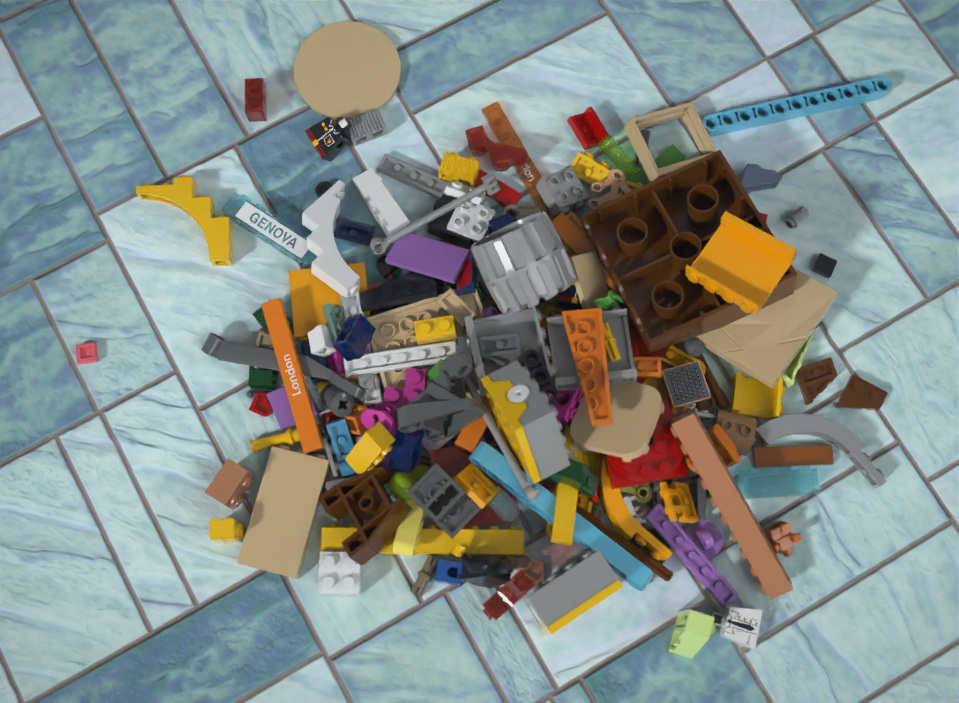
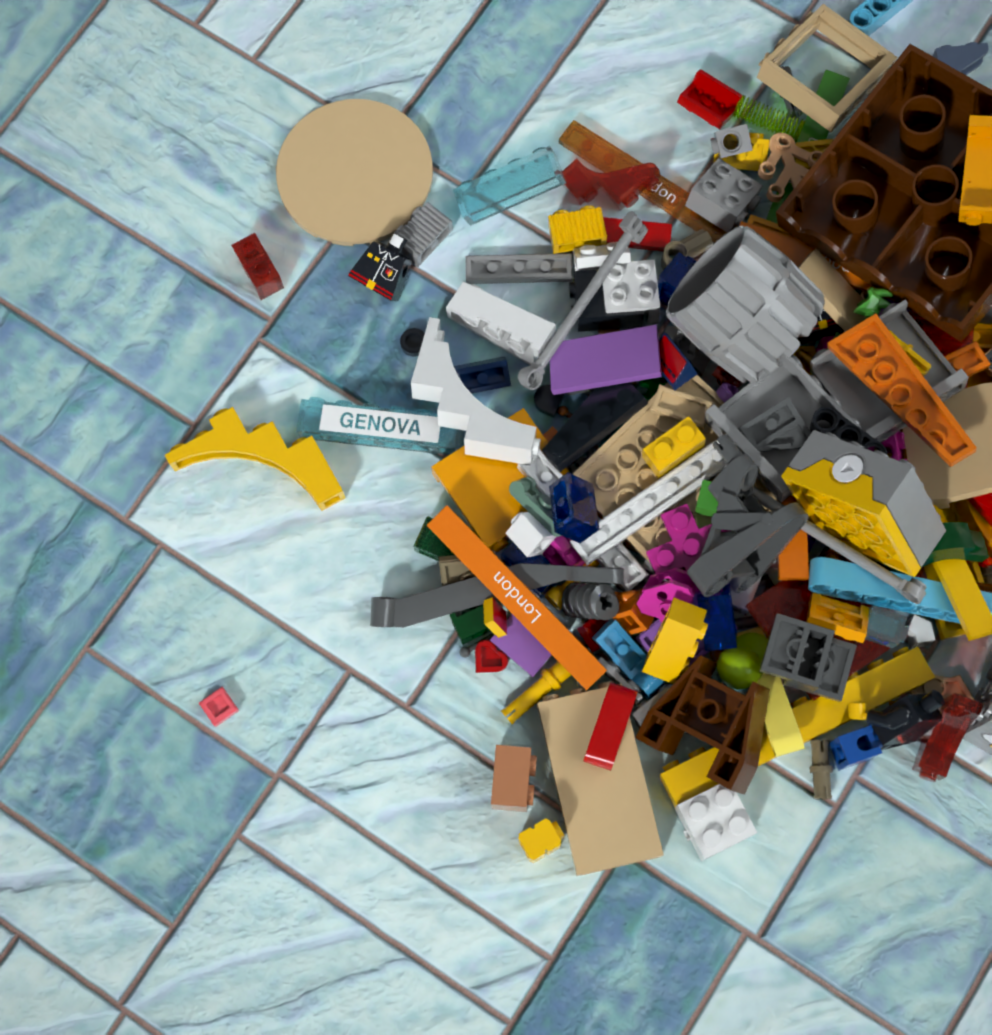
camera: 20 degrees left, 0 degrees up
none -> clear light blue brick [453,146,566,226]
none -> tile [483,597,507,638]
none -> red beam [583,682,638,771]
none -> light grey brick [710,124,752,158]
none -> white piece [900,614,935,649]

